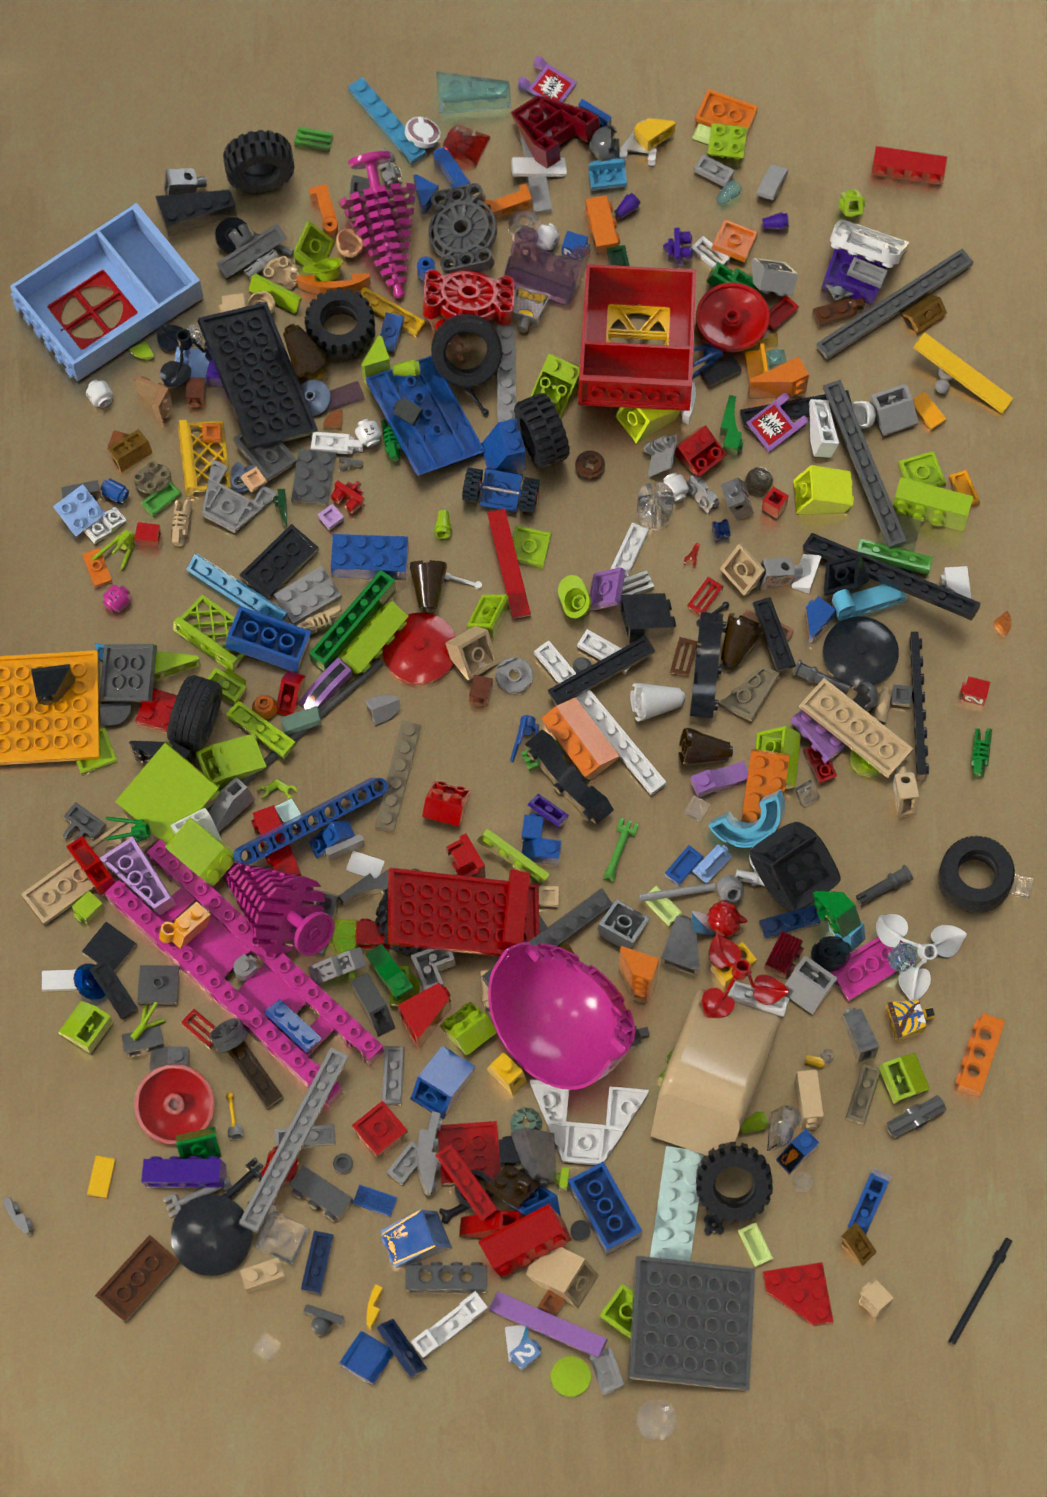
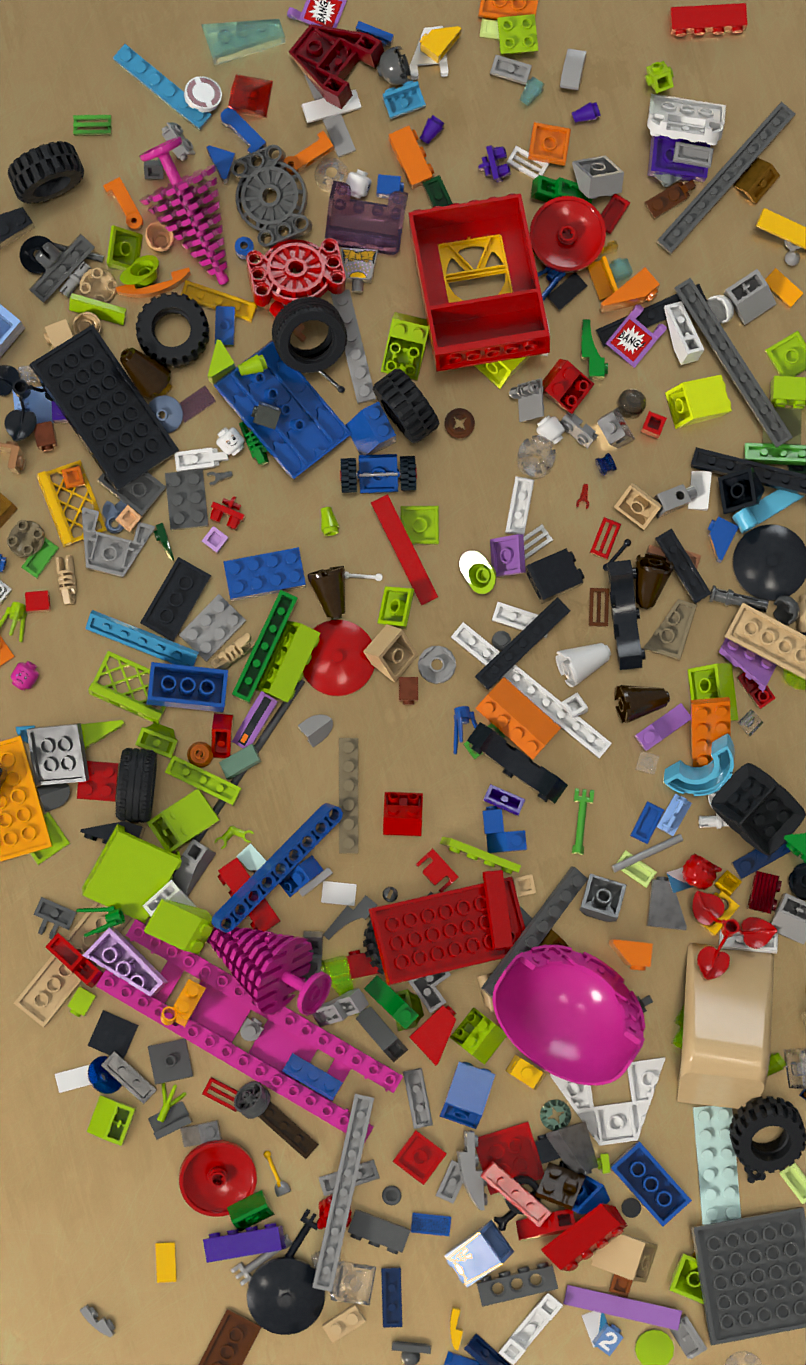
camera: 15 degrees left, 15 degrees up
dark orange tile [323,409,343,429] -> none
light grey head [717,875,744,904] -> none
none -> white slope [561,692,588,718]
none -> yellow plate [715,870,742,897]

